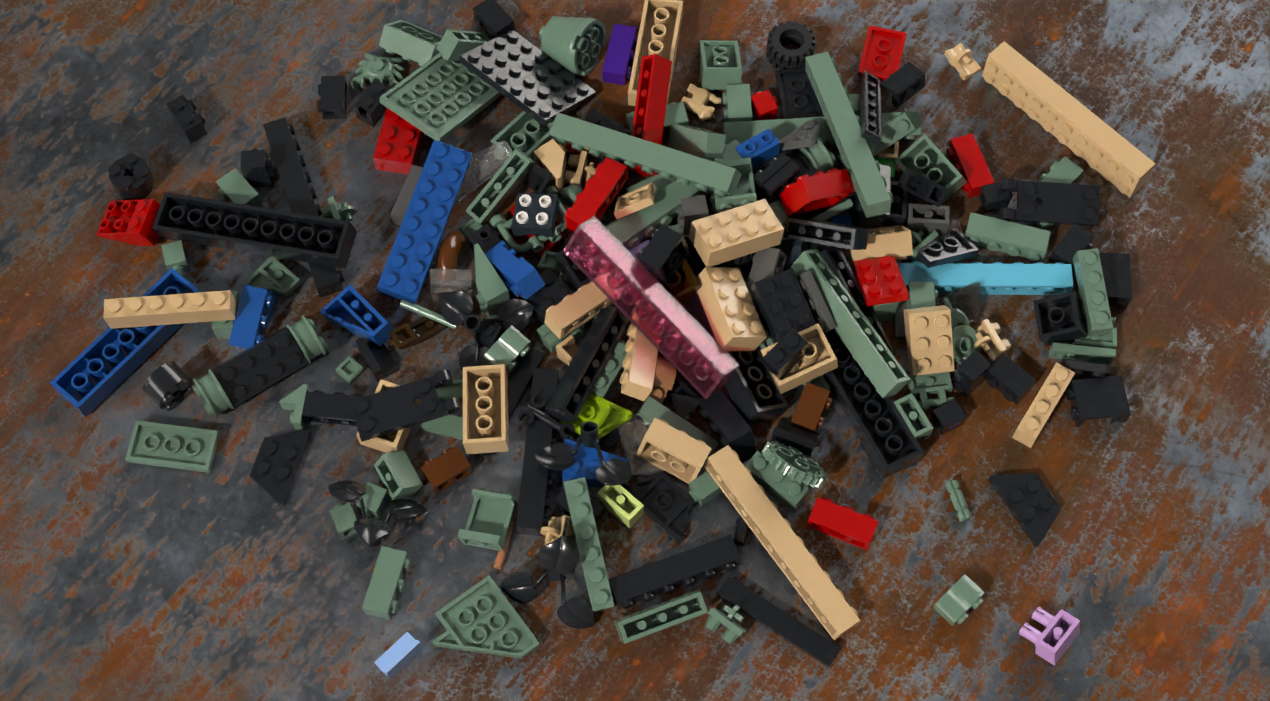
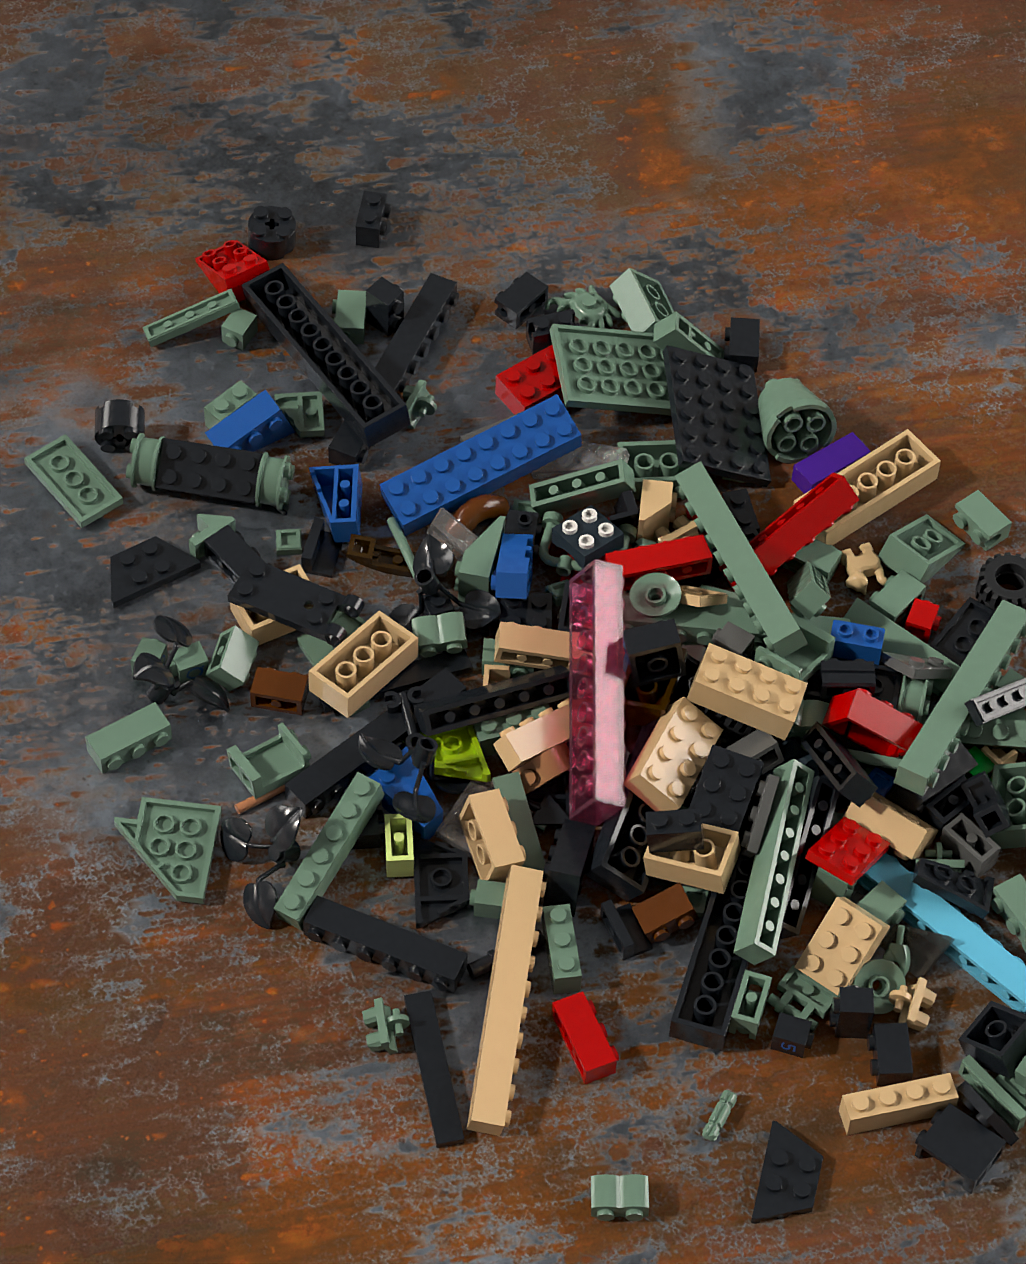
camera: 40 degrees right, 10 degrees down
blue brick [50,268,201,417] -> none
tan brick [103,290,236,329] -> none
light blue panel [374,632,423,680] -> none
tan hips [540,515,574,545] -> none
sand green brick [614,590,708,644] -> none
sand green gear [762,441,828,488] -> none
none -> sand green tile [142,288,240,347]
none -> sand green dish [629,573,682,618]
none -> sand green brick [952,490,1012,551]

